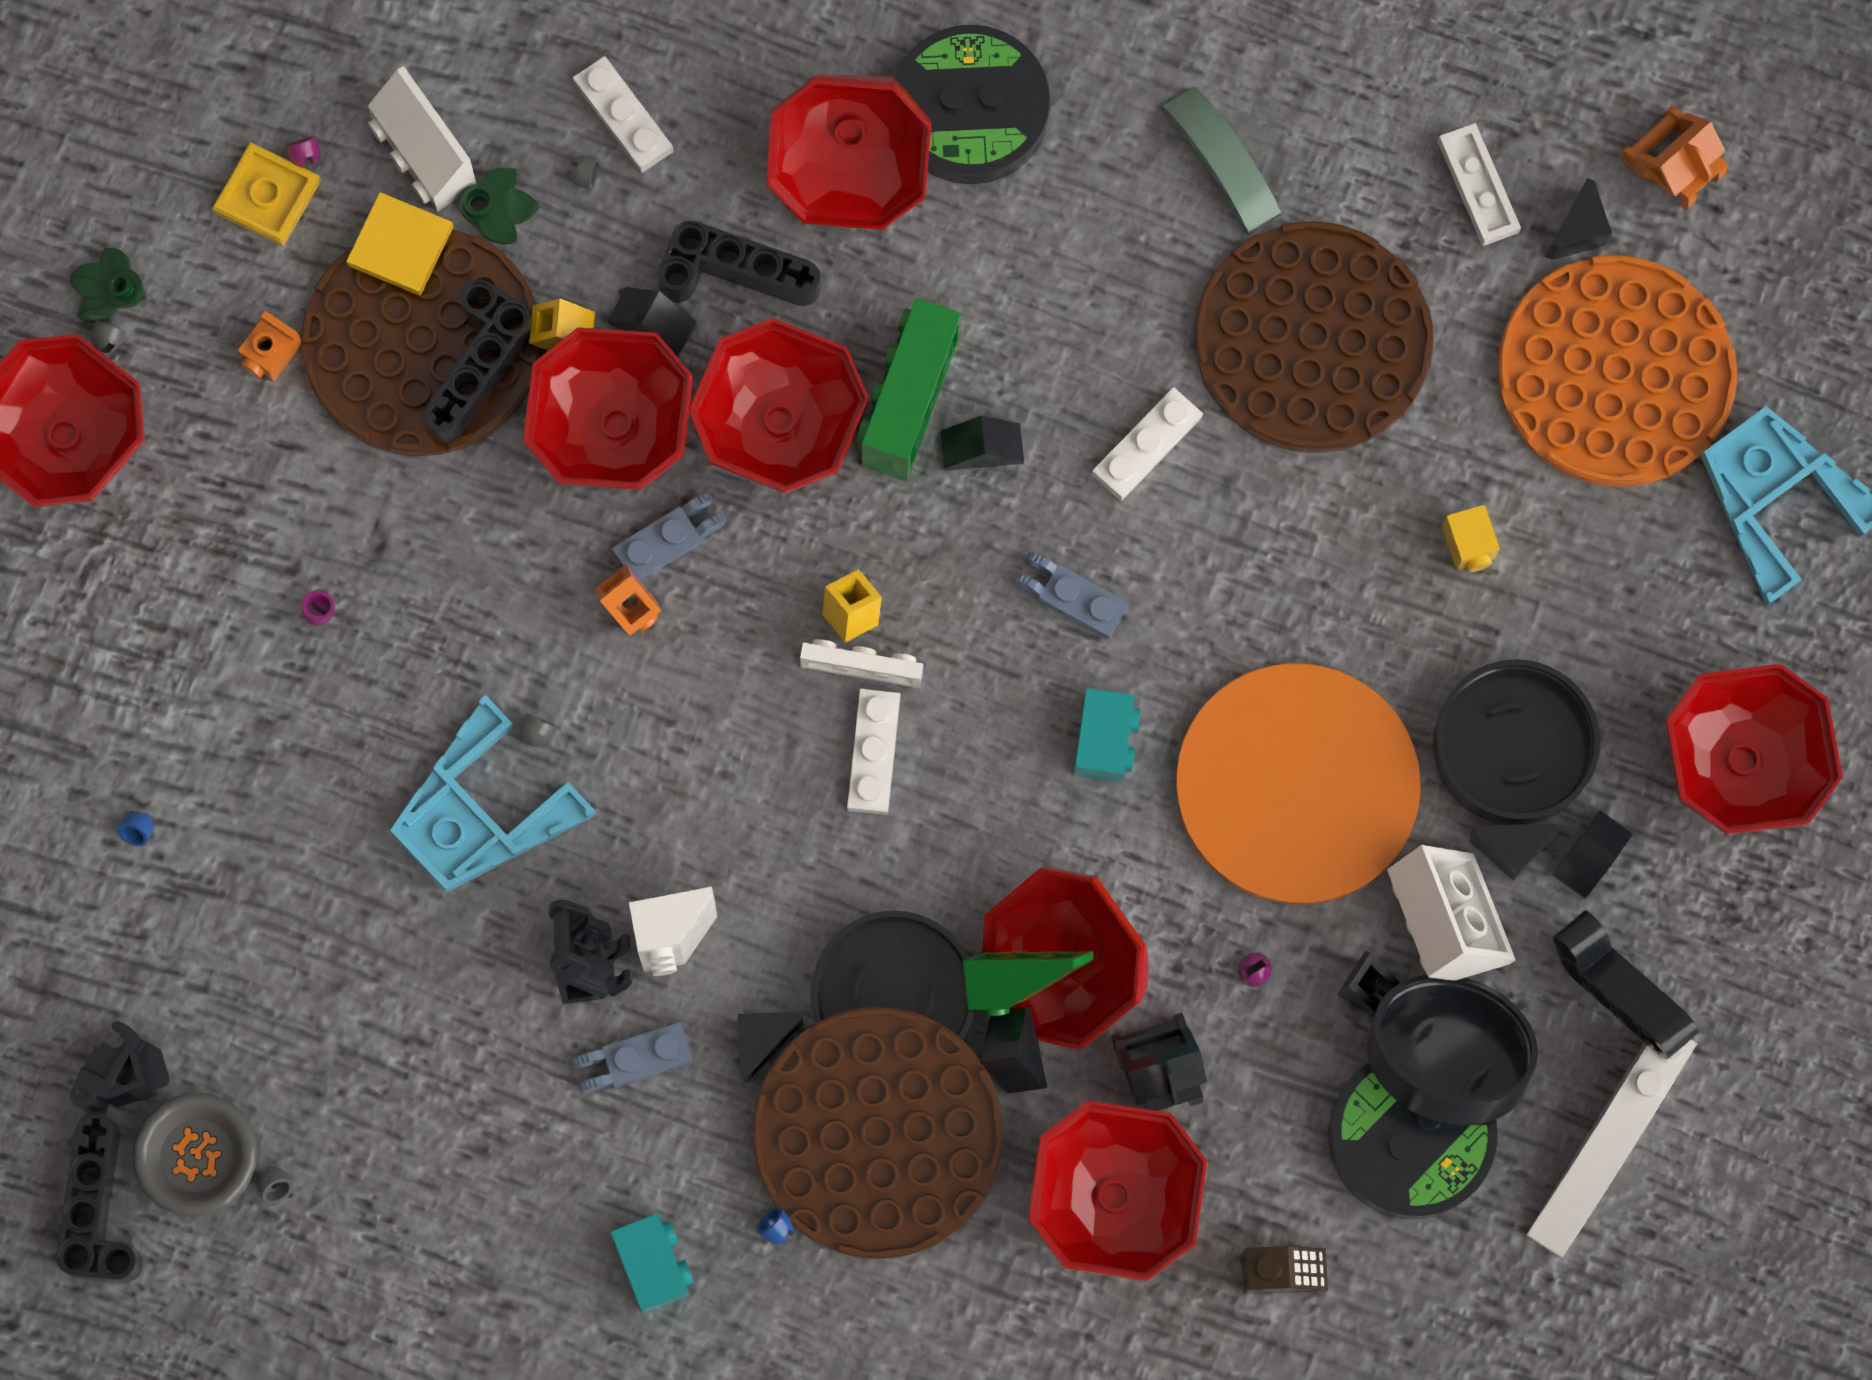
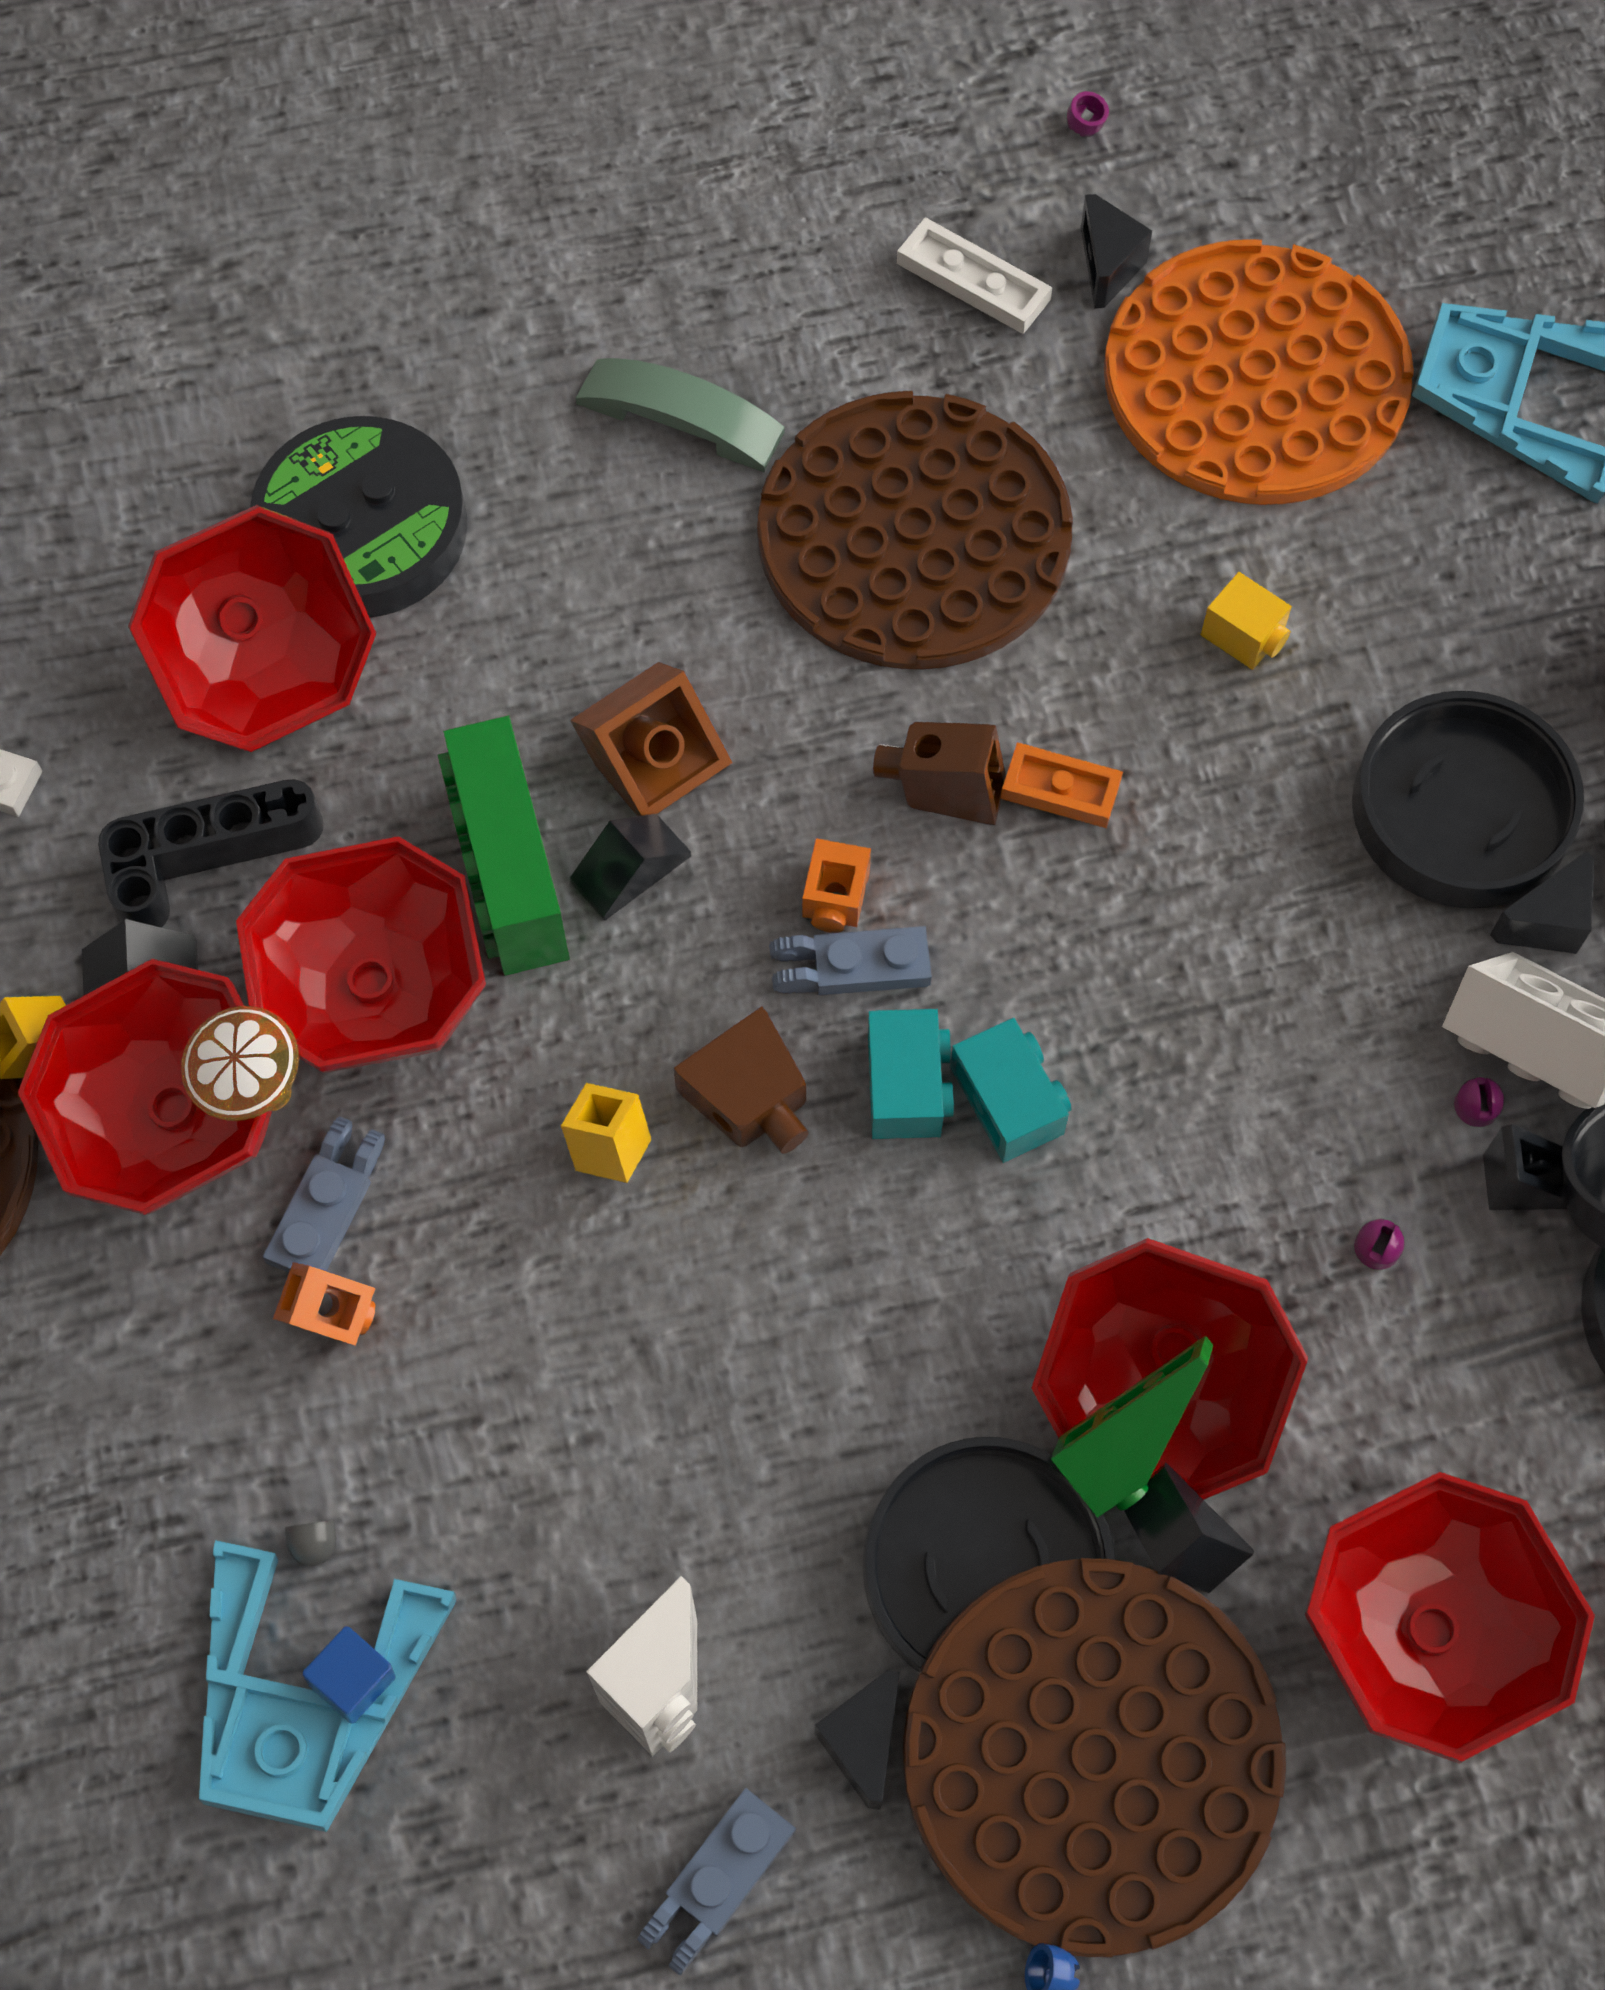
camera: 30 degrees left, 10 degrees down
black piece [549,900,632,1004] -> none
white plate [800,639,923,688] -> none
white plate [847,689,901,815] -> none
white plate [1092,387,1203,501] -> none
black piece [1111,1012,1207,1111] -> none
orange tile [1176,663,1421,905] -> none
orange piece [1620,106,1728,210] -> none
none -> dish [181,1006,299,1121]
none -> blue piece [303,1626,396,1724]
none -> dark orange slope [570,662,733,816]
none -> reddish brown torso [673,1006,809,1154]
none -> orange brick [802,838,871,933]
none -> teal brick [867,1009,954,1139]
none -> reddish brown torso [873,722,1006,825]
none -> orange plate [1001,742,1123,829]
none -> magenta hinge [1066,91,1109,137]
none -> magenta hinge [1454,1077,1504,1127]

